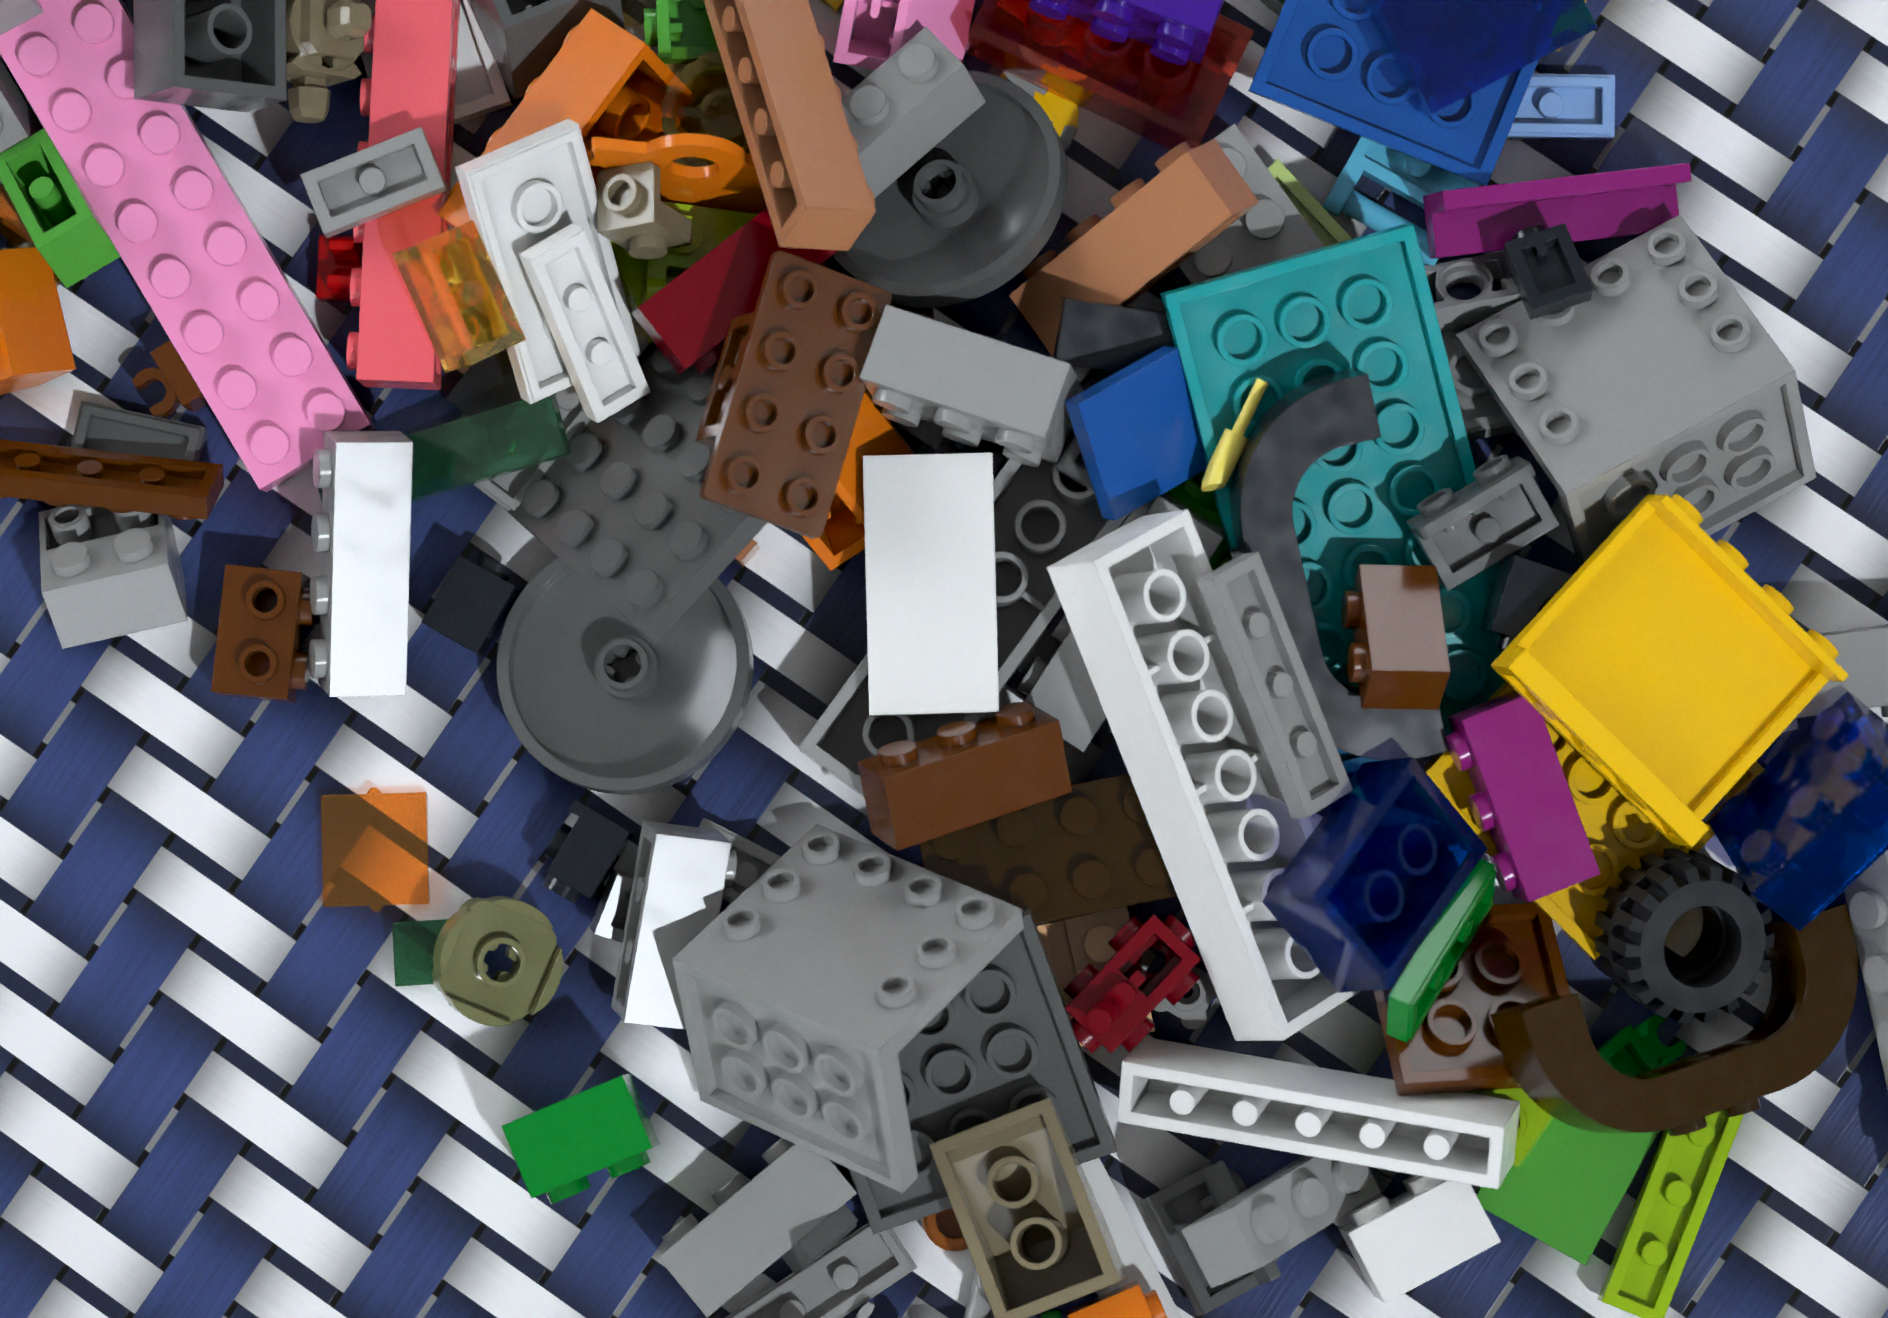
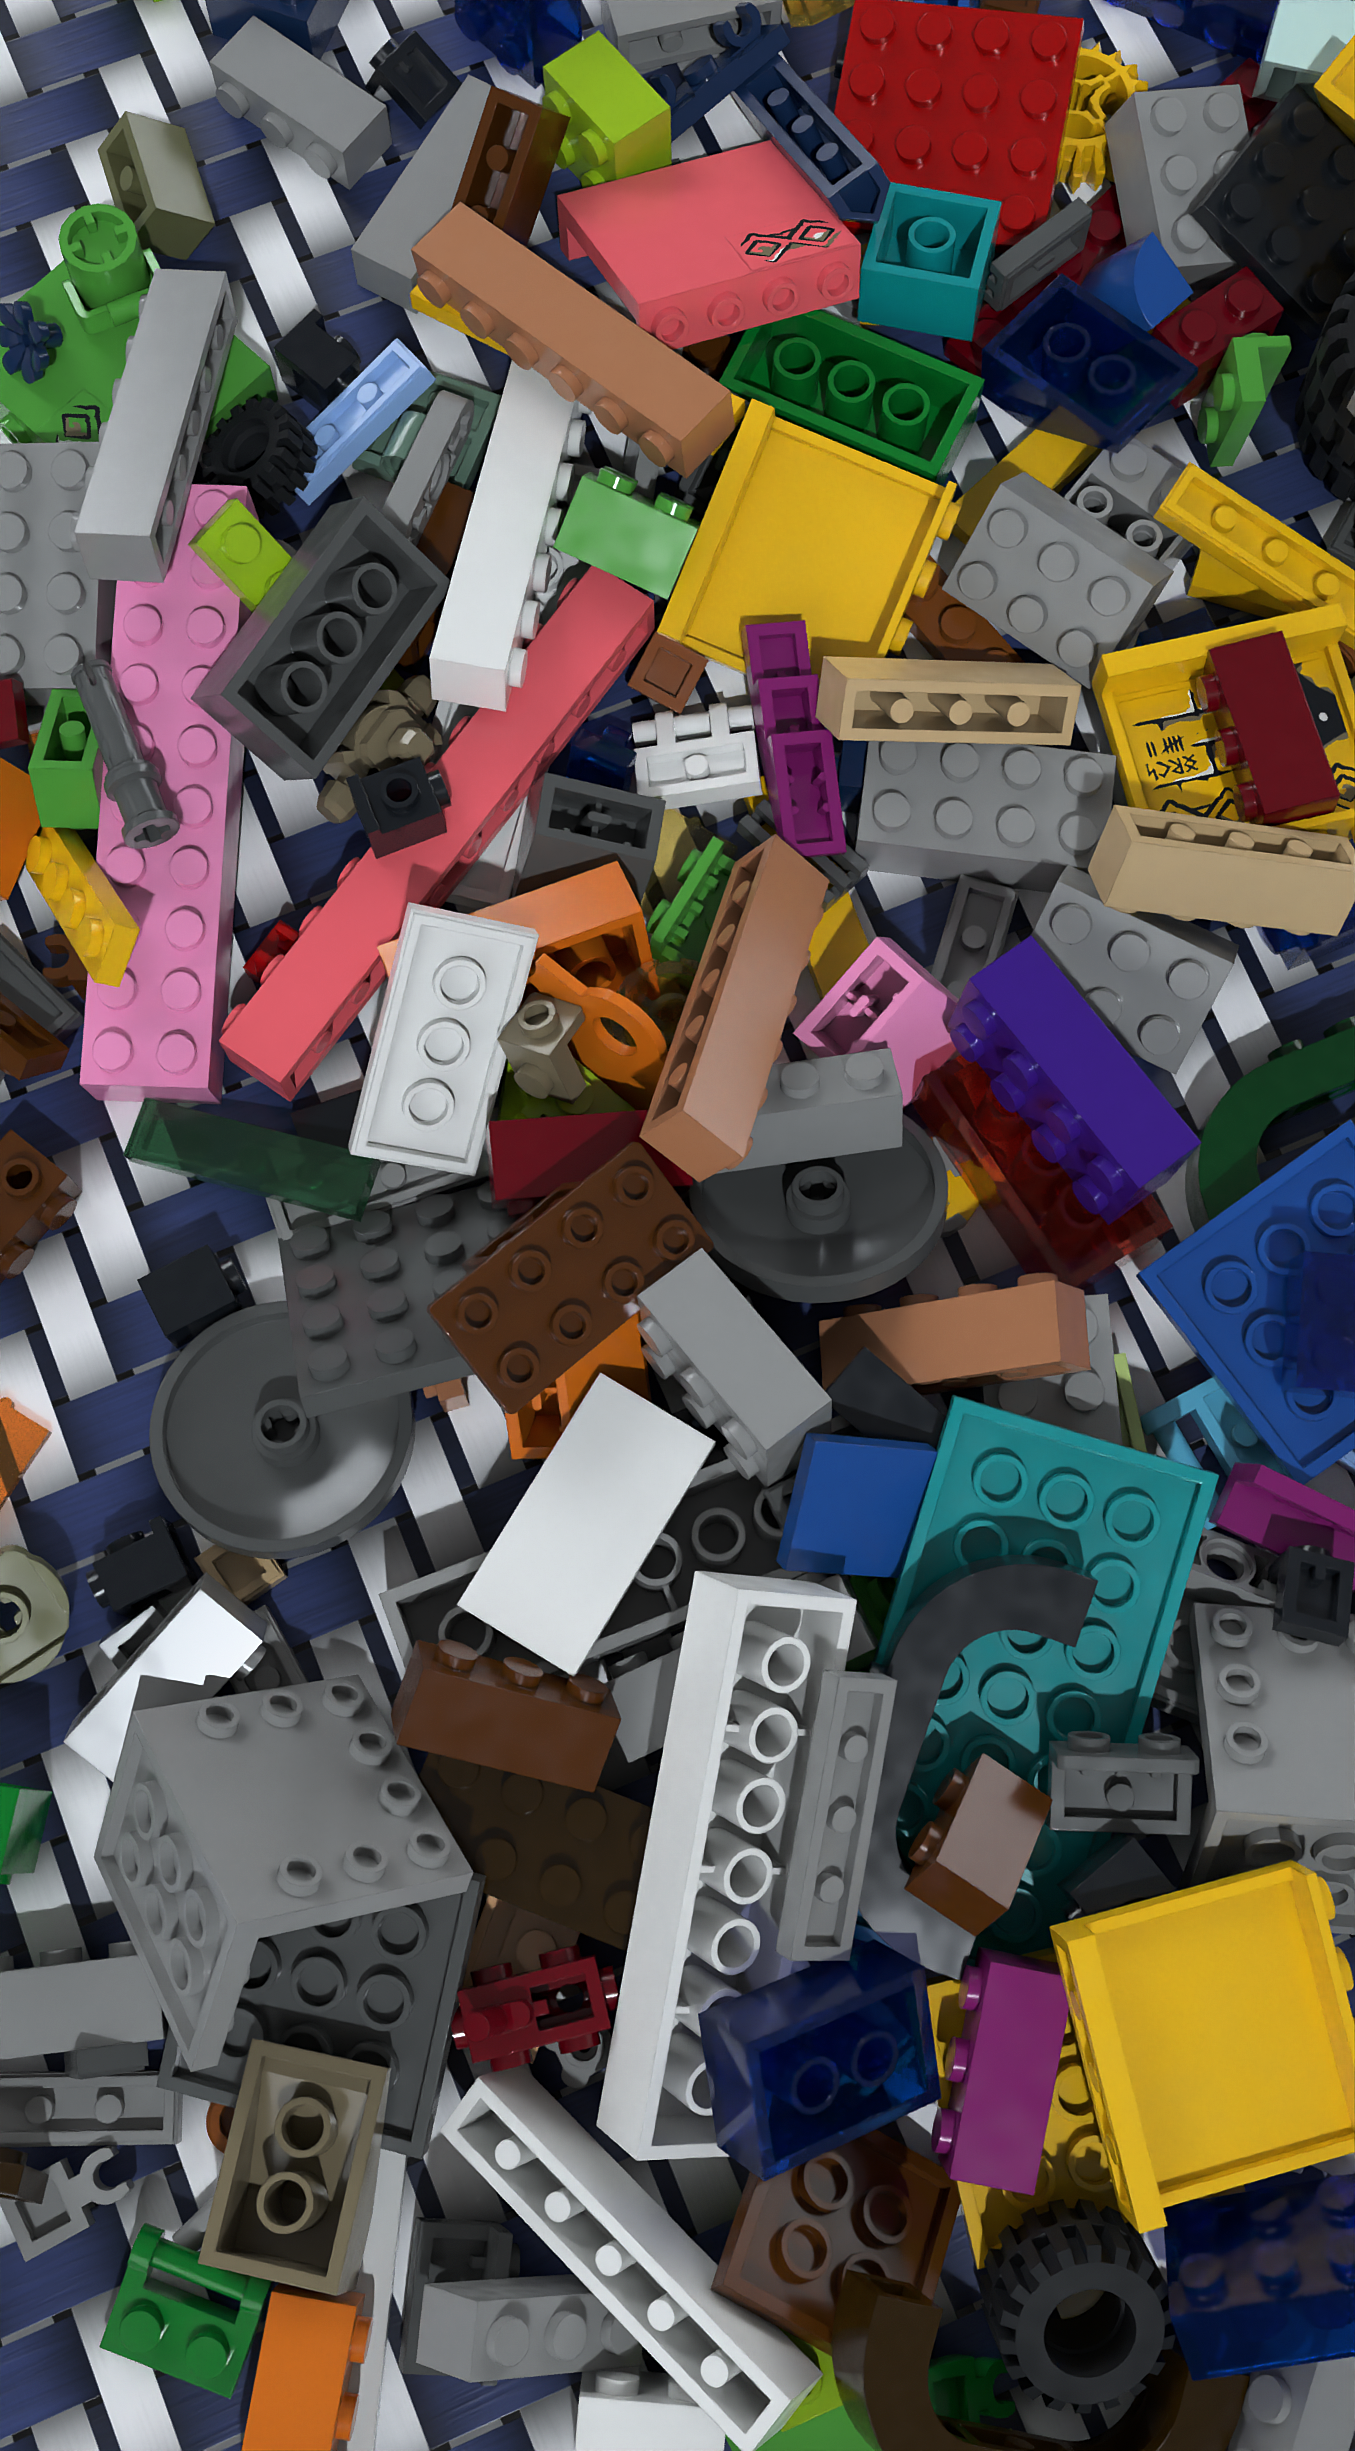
camera: 30 degrees right, 10 degrees down
light grey plate [301,127,447,238] -> none
brick [308,431,413,697] -> none
clear yellow brick [392,220,526,373] -> none
white plate [519,223,651,423] -> none
light yellow piece [1201,378,1268,492] -> none
green tile [1386,856,1496,1043] -> none
none -> yellow plate [26,827,140,987]
none -> dark grey pin [71,659,180,849]
none -> tan tile [194,1544,288,1606]
none -> black brick [346,757,452,859]

